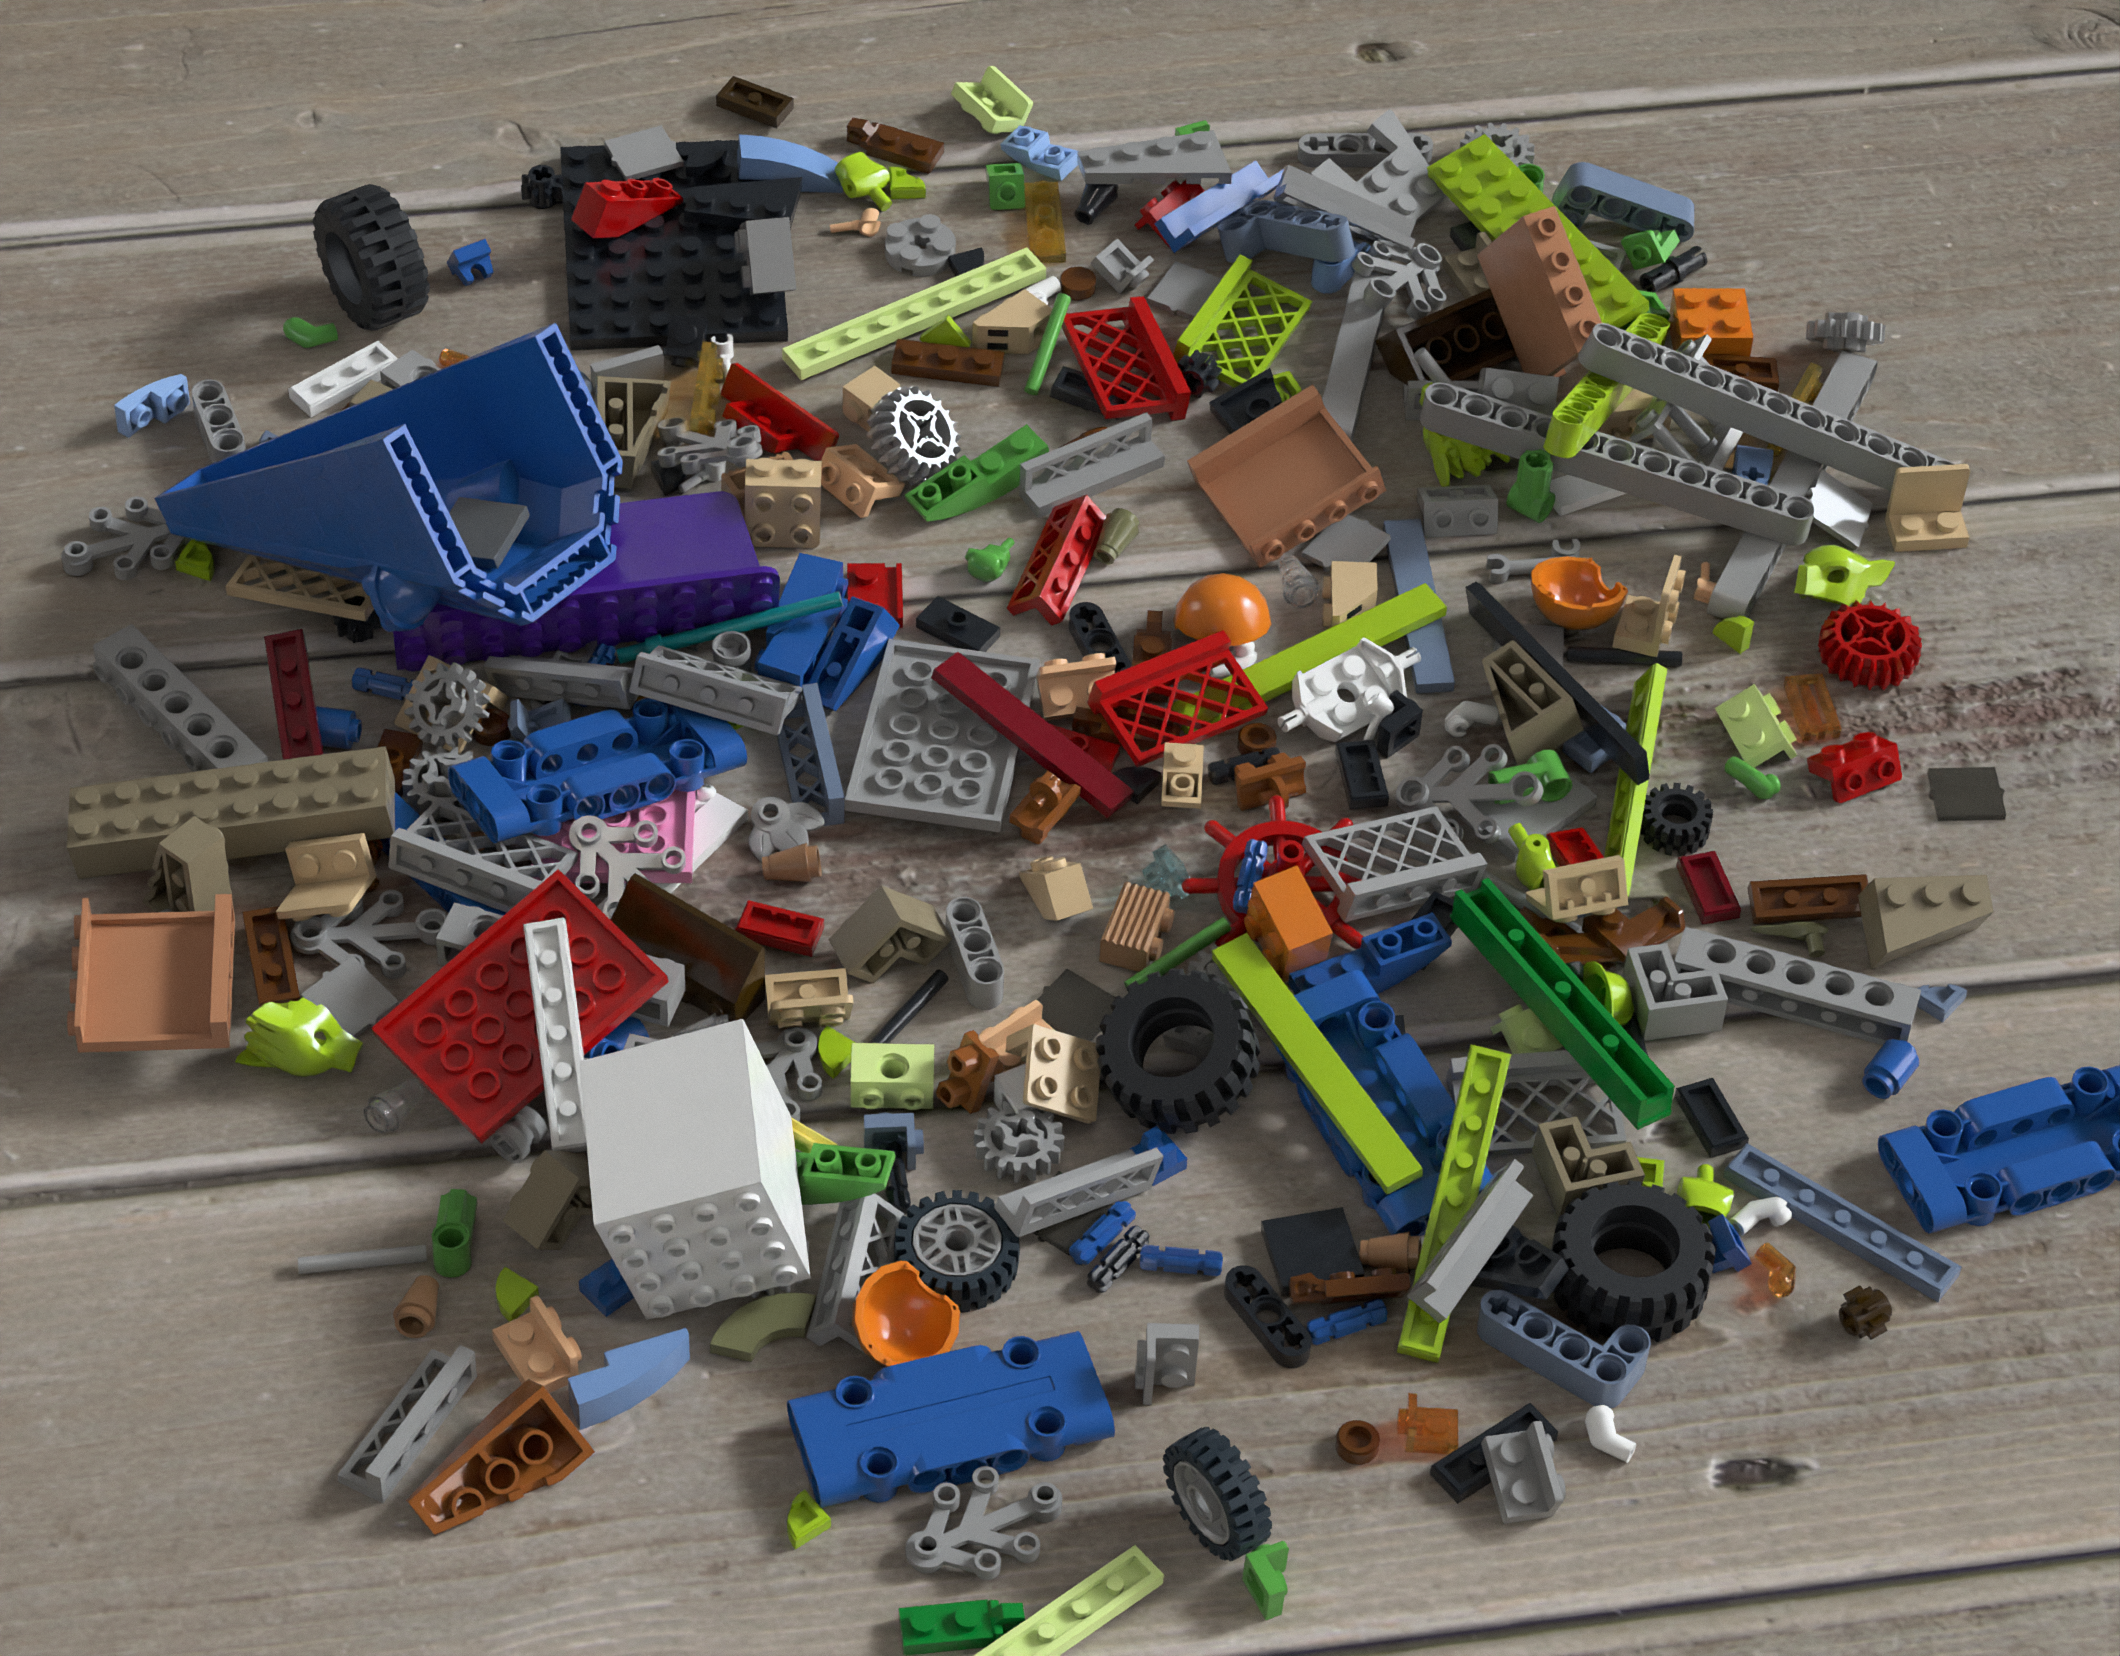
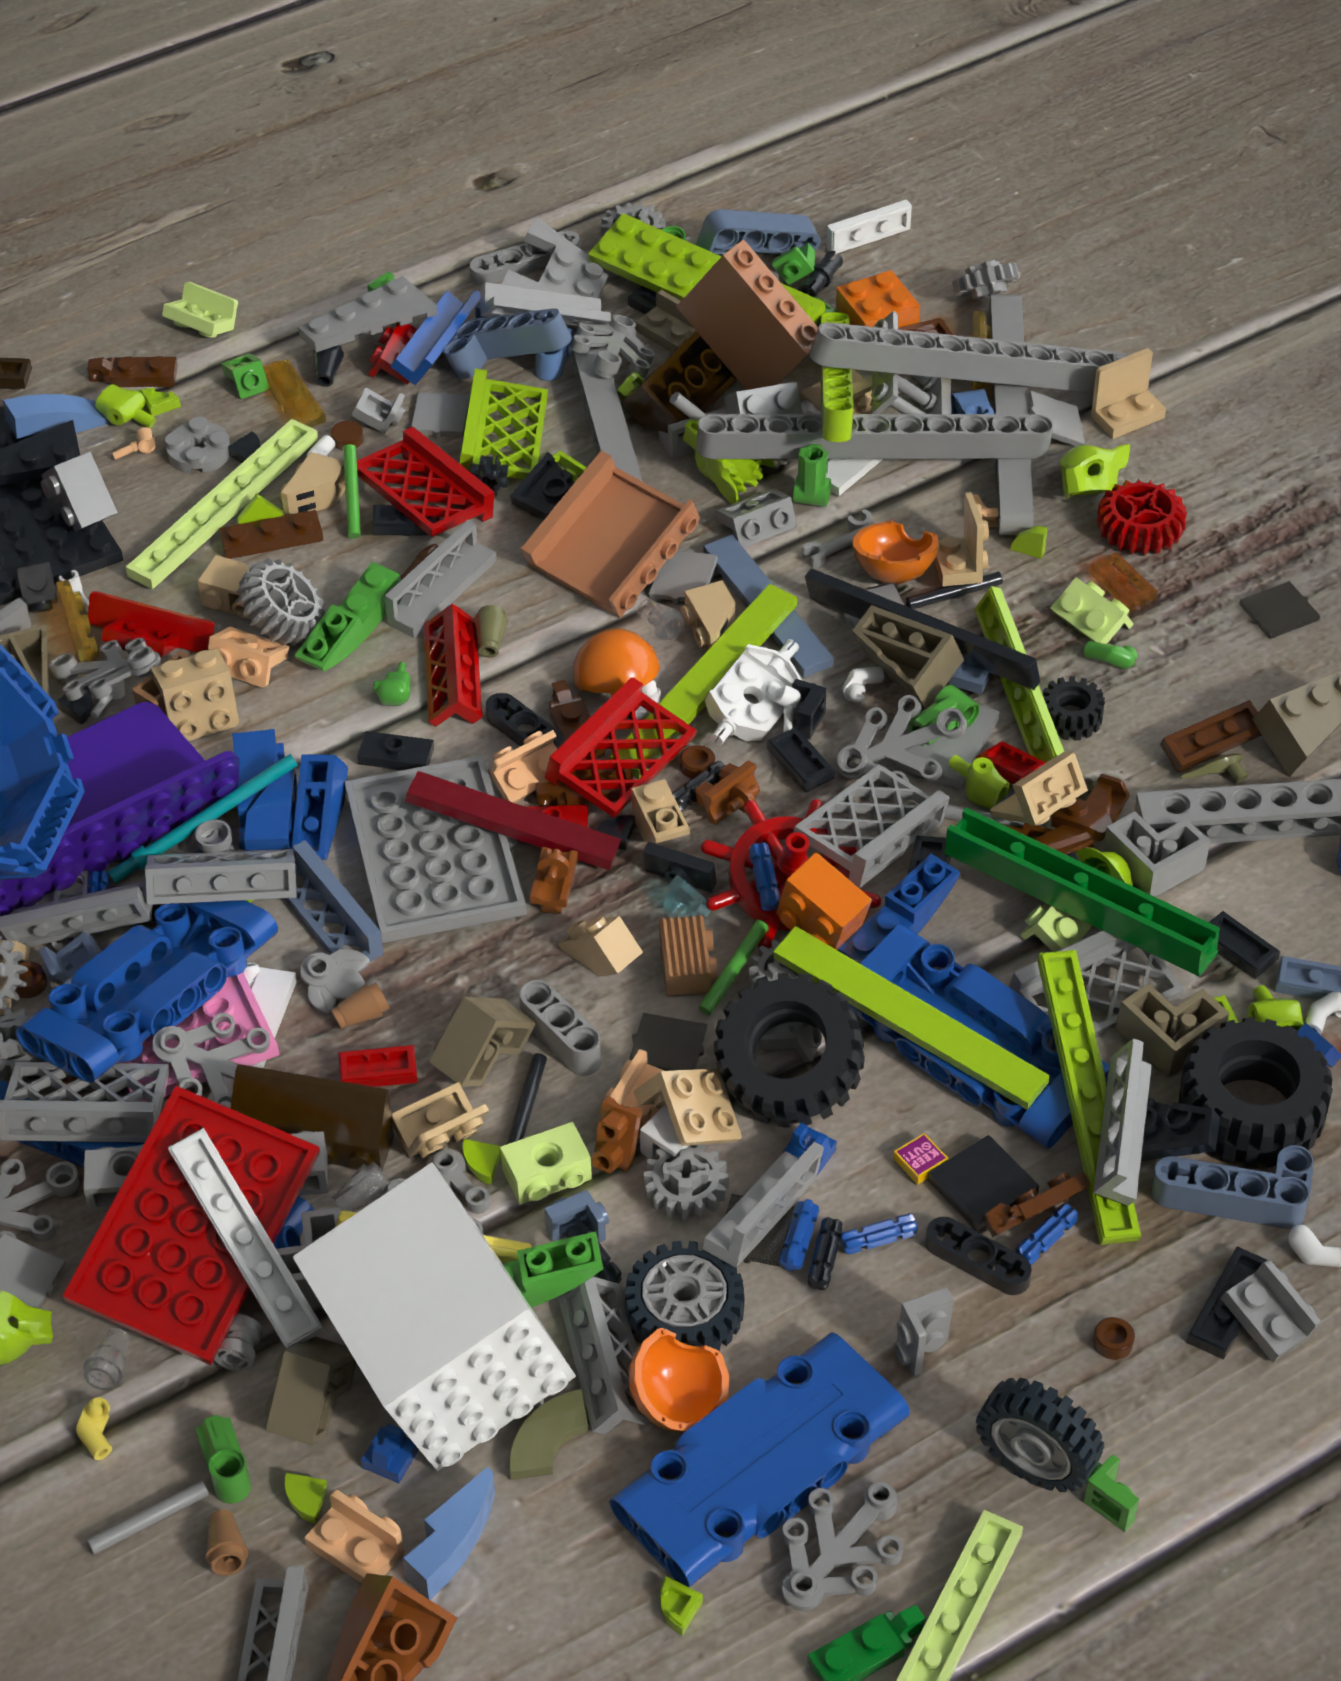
camera: 20 degrees left, 0 degrees up
red plate [847,563,903,628] -> none
light blue slope [1000,125,1078,181] -> none
medium nougat cone [1360,1231,1422,1274] -> none
clear orange bracket [1397,1393,1458,1455] -> none
dark red tile [1676,851,1741,925] -> none
red bracket [1807,732,1902,803] -> none
none -> light yellow arm [76,1397,112,1460]
none -> lime tile [617,371,644,401]
none -> black plate [643,842,717,893]
none -> white tile [826,199,912,254]
none -> tile [893,1133,949,1185]

